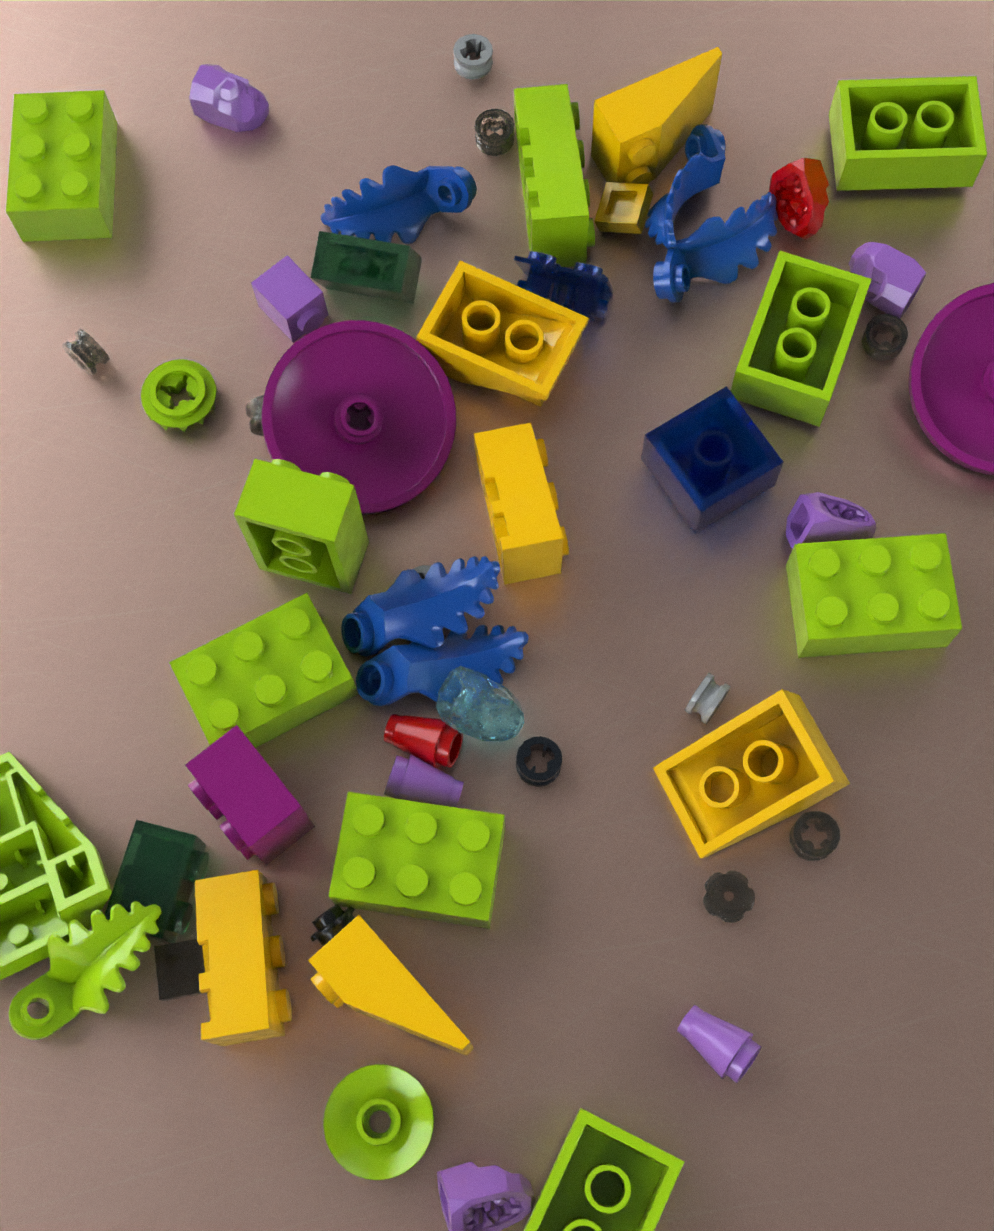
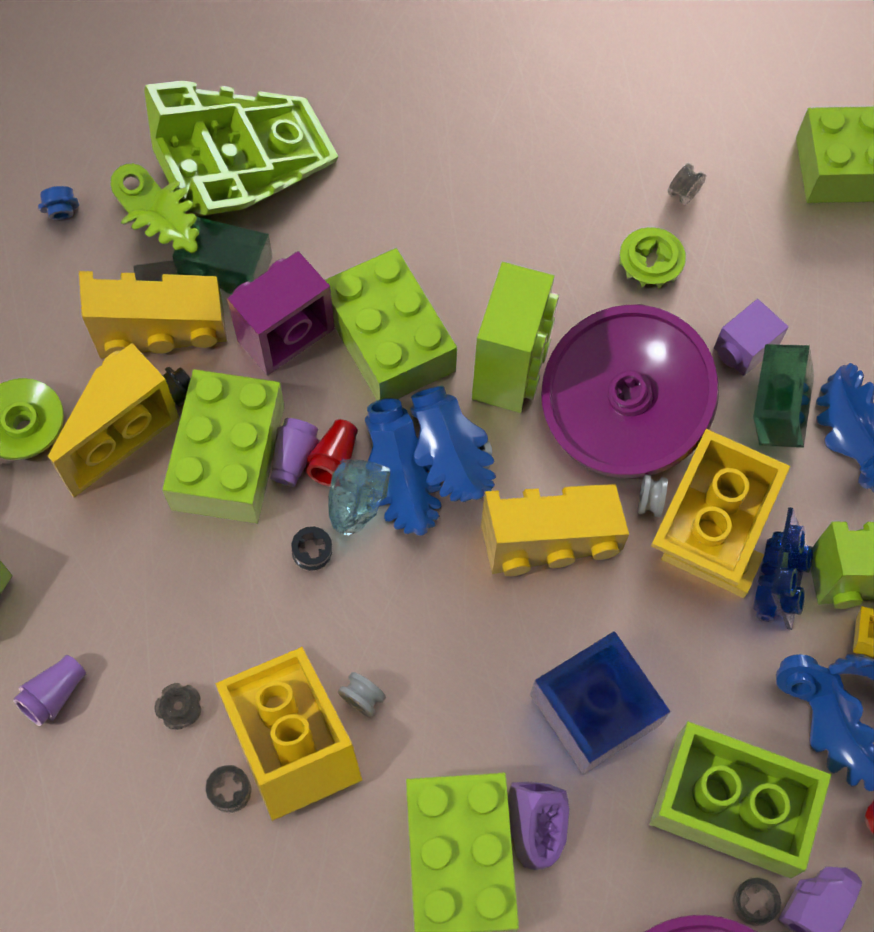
camera: 85 degrees right, 5 degrees down
none -> blue plate [38,186,79,220]
none -> light grey bush [638,474,668,517]

